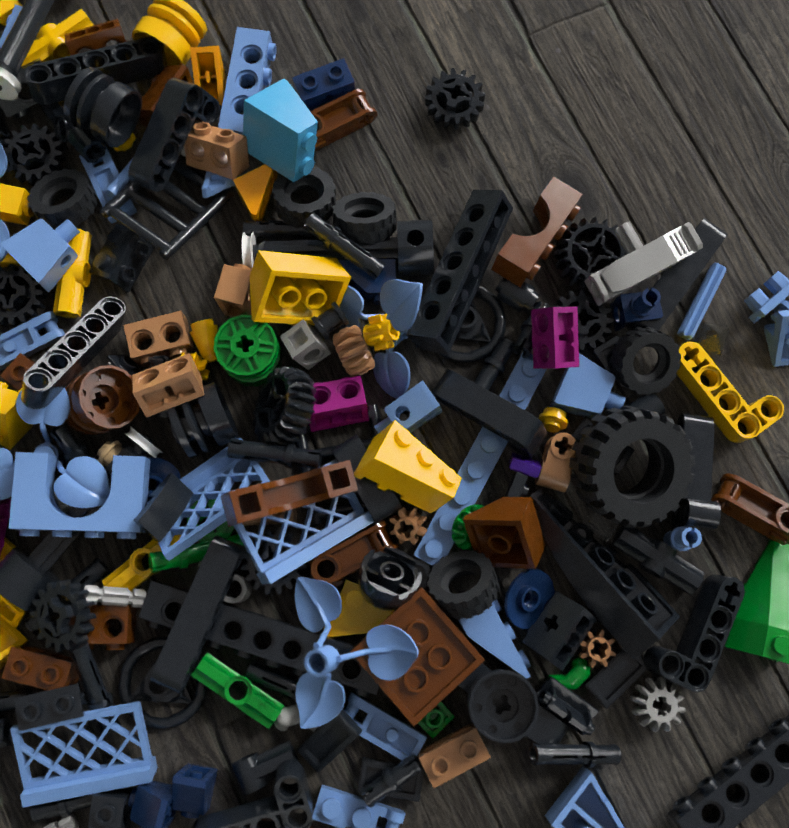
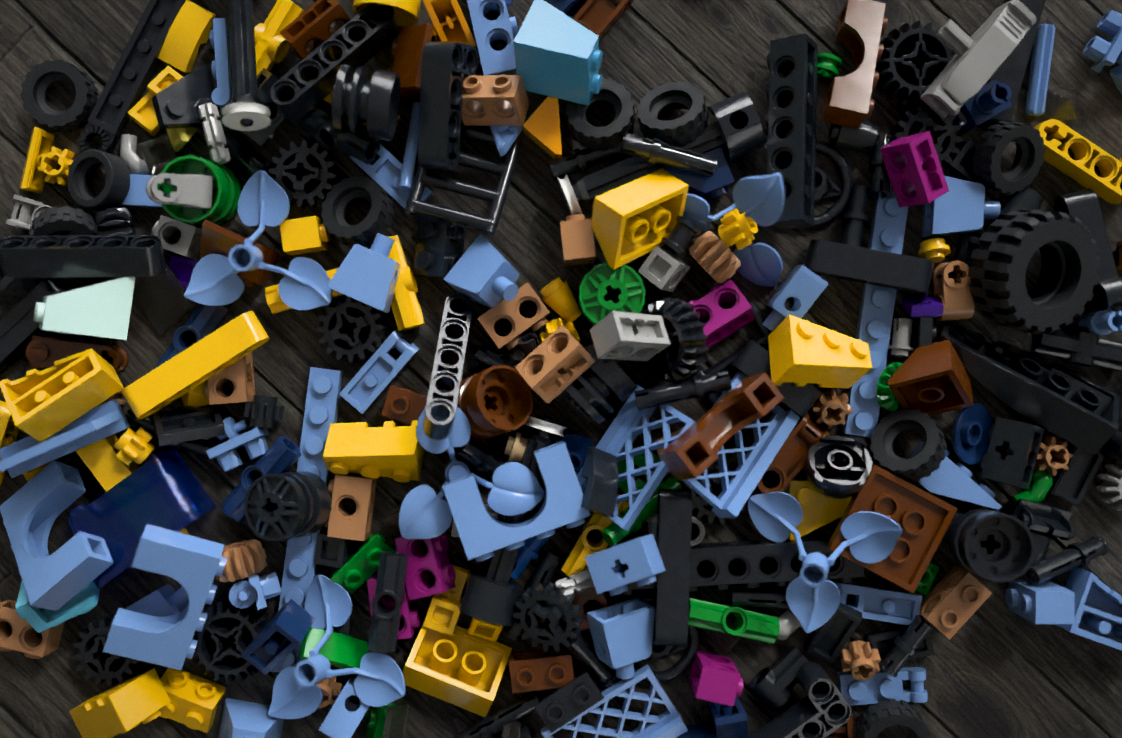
camera: 15 degrees left, 10 degrees up
none -> medium blue torso [443,234,519,308]
none -> blue pin [511,530,555,580]
none -> medium blue brick [585,533,666,596]
none -> medium blue torso [587,597,655,679]
none -> light grey brick [590,311,670,361]
none -> magenta brick [688,650,743,707]
none -> green bush [817,53,843,79]
none -> medium nougat gear [840,640,881,681]
none -> light grey pin [888,318,914,358]
none -> medium blue brick [1005,579,1075,624]

